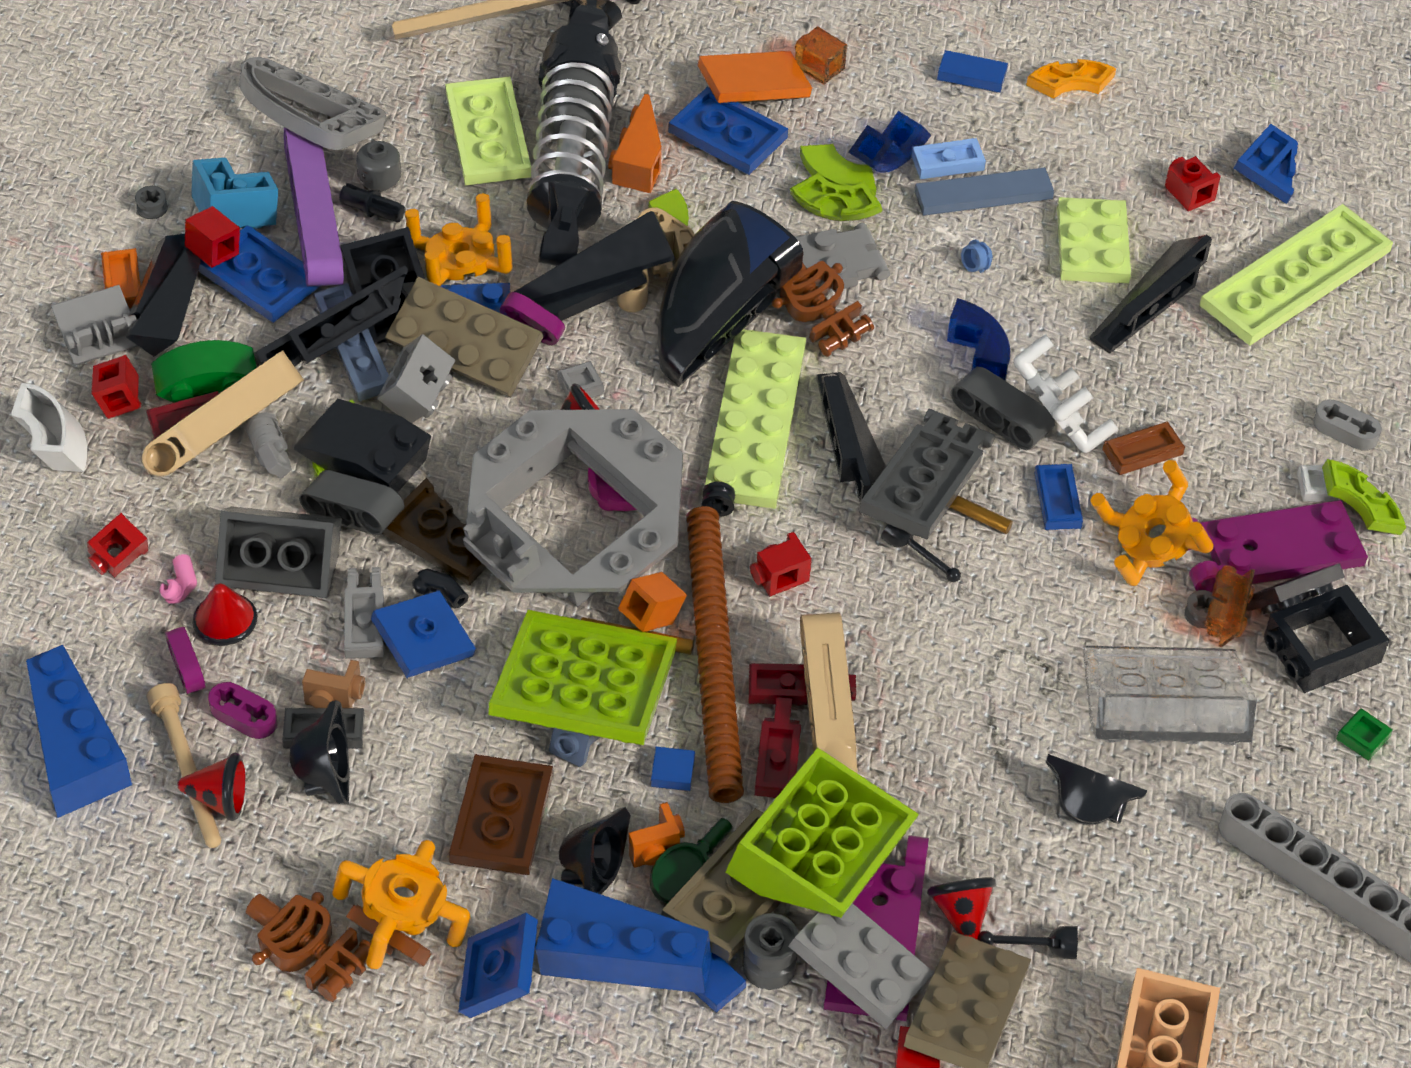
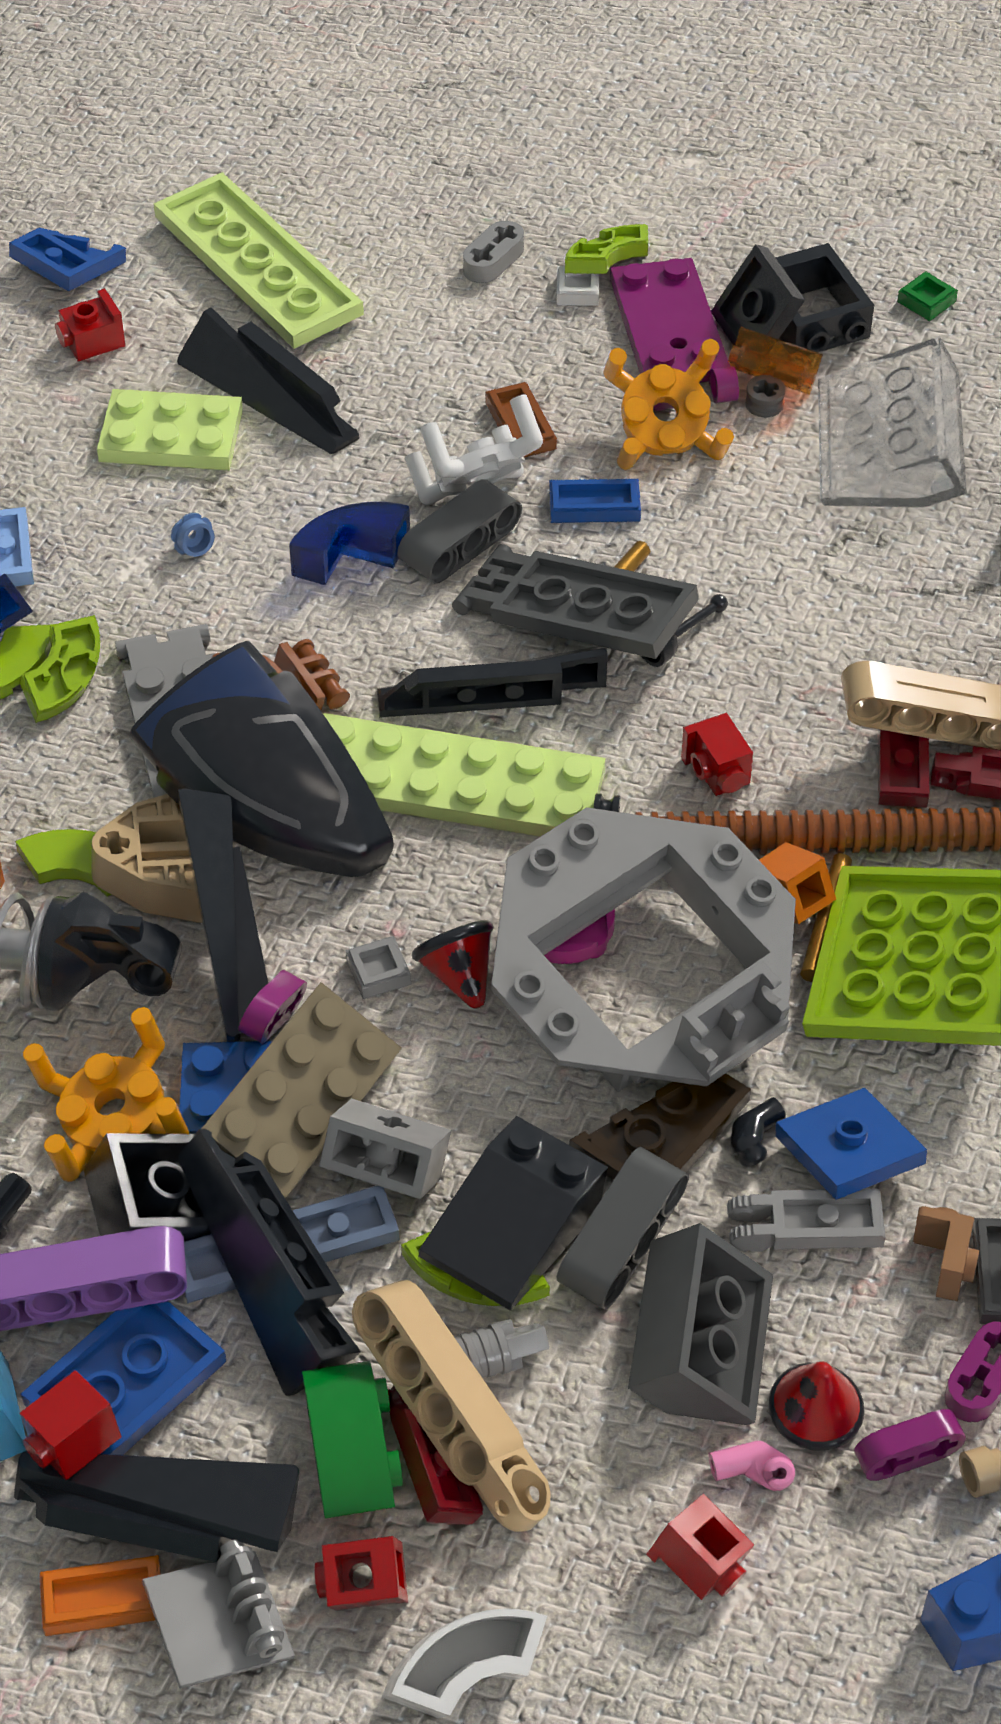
camera: 85 degrees left, 0 degrees up
sand blue tile [915,167,1054,216] -> none

